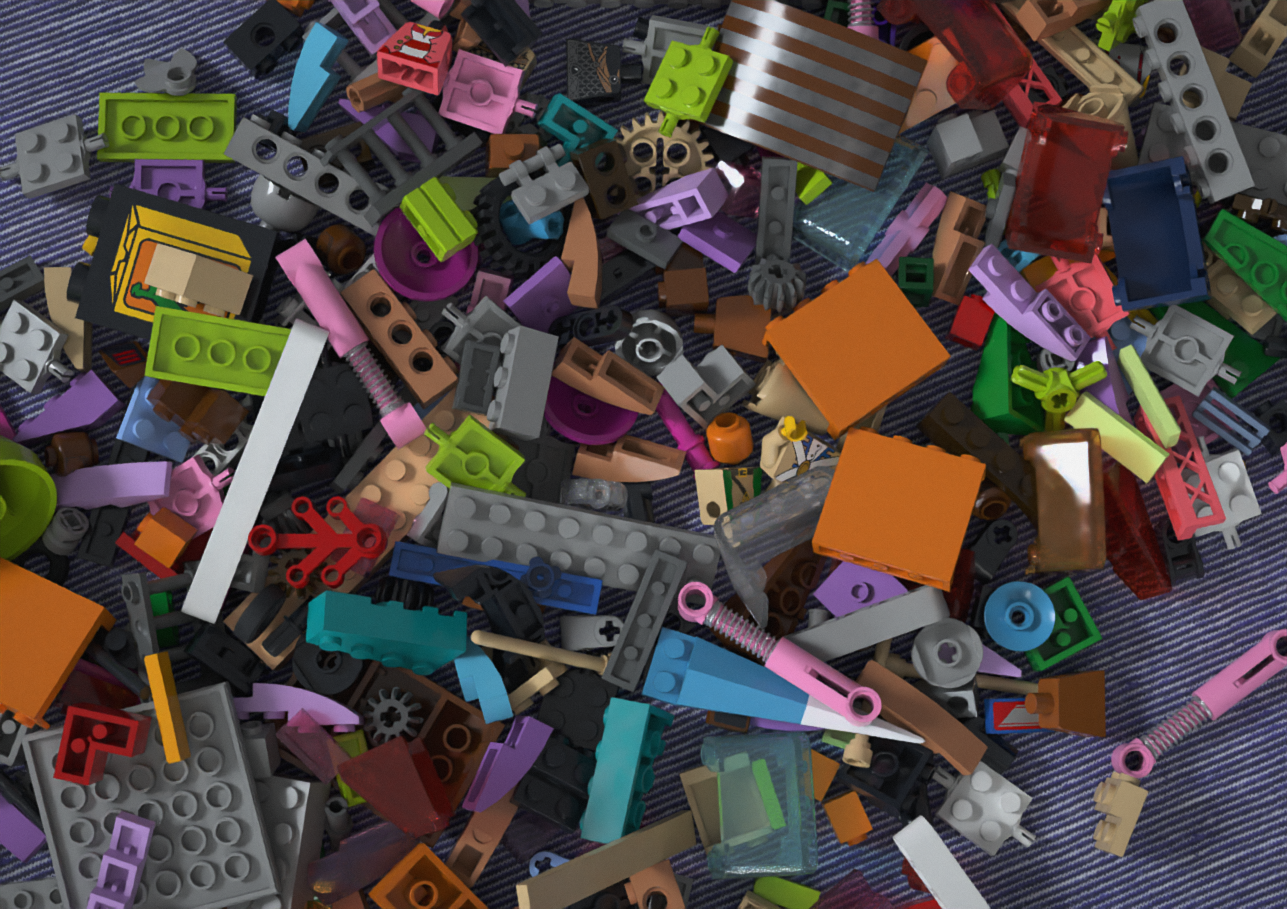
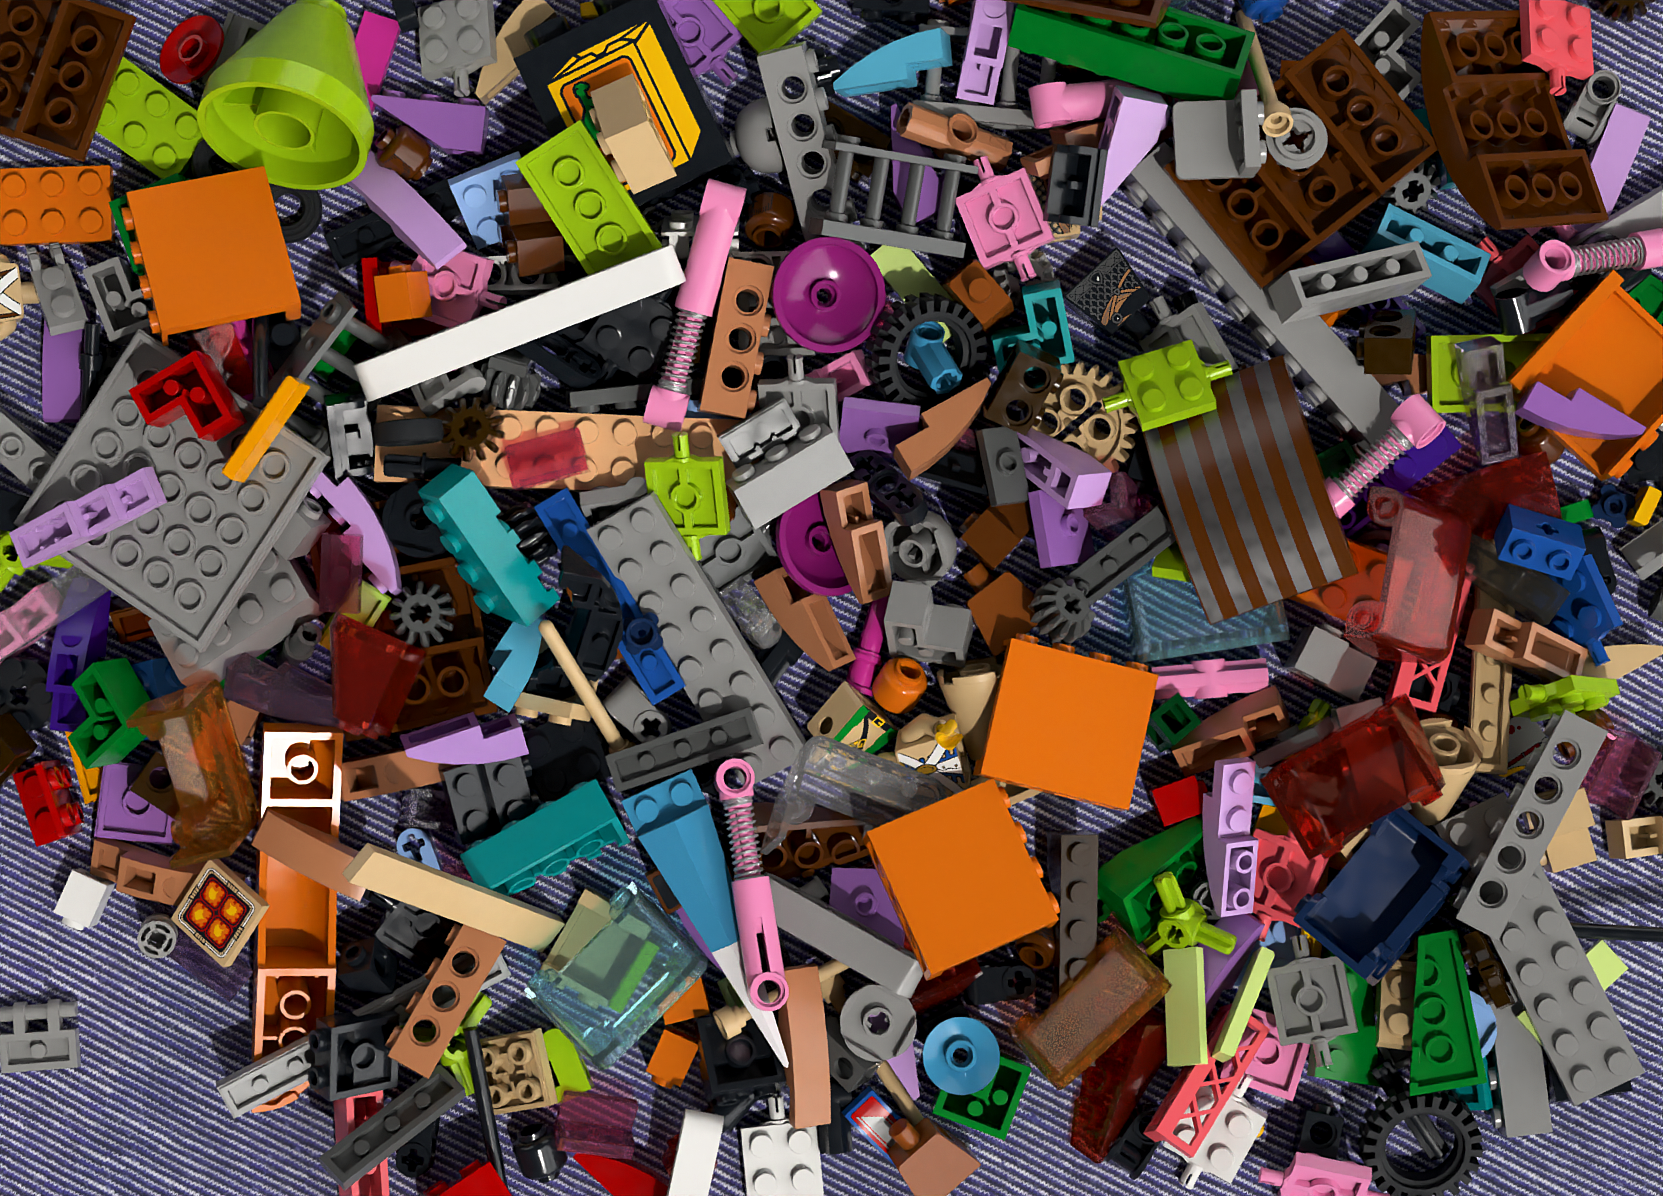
camera: 50 degrees right, 5 degrees up
light grey wheel [42,507,89,555] -> none
slope [98,341,148,389] -> none
red plant [248,496,388,589] -> none
coral torso [377,20,452,96] -> none
lime brick [399,177,478,262] -> none
light grey plate [499,144,589,225] -> none
sand blue tile [1192,386,1271,456] -> none

